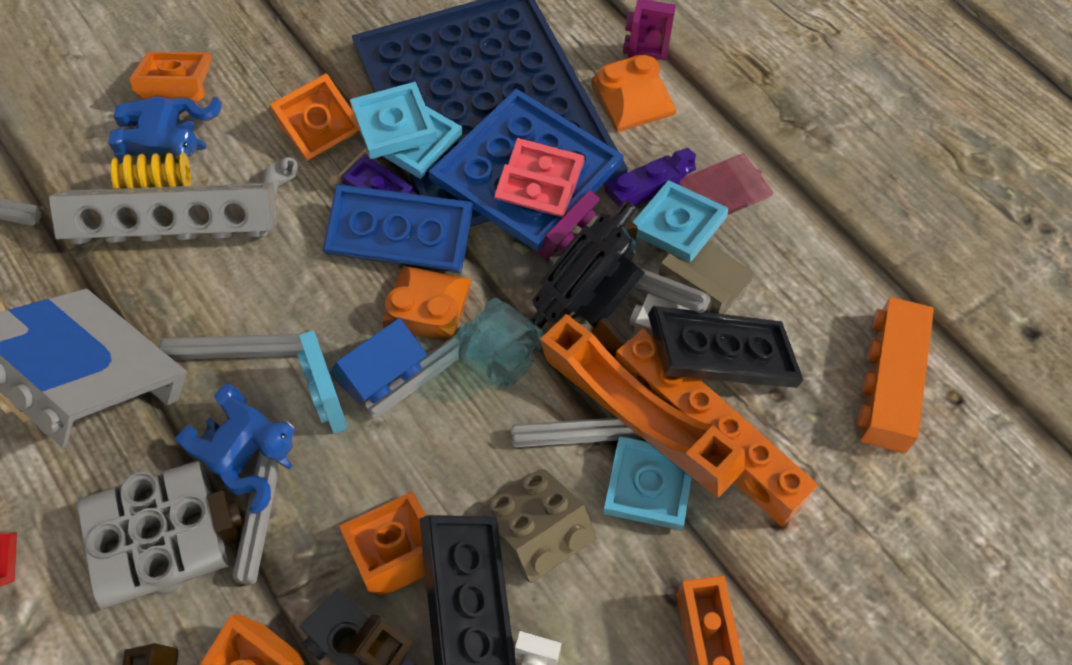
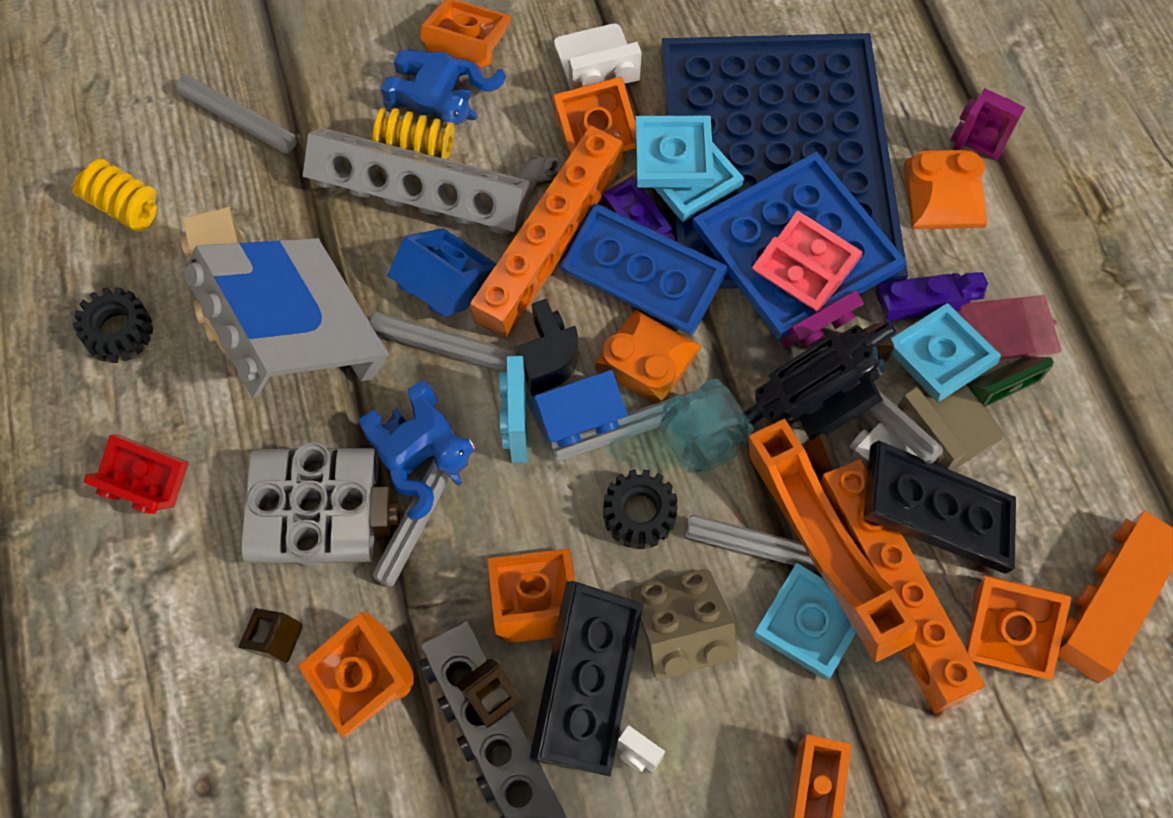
camera: 20 degrees right, 5 degrees up
none -> blue slope [387,228,497,317]
none -> orange brick [470,125,623,340]
none -> black brick [516,299,578,396]
none -> white bracket [554,23,642,90]
none -> black tyre [603,469,678,549]
none -> dark green slope [966,356,1054,407]
none -> orange slope [966,574,1072,680]

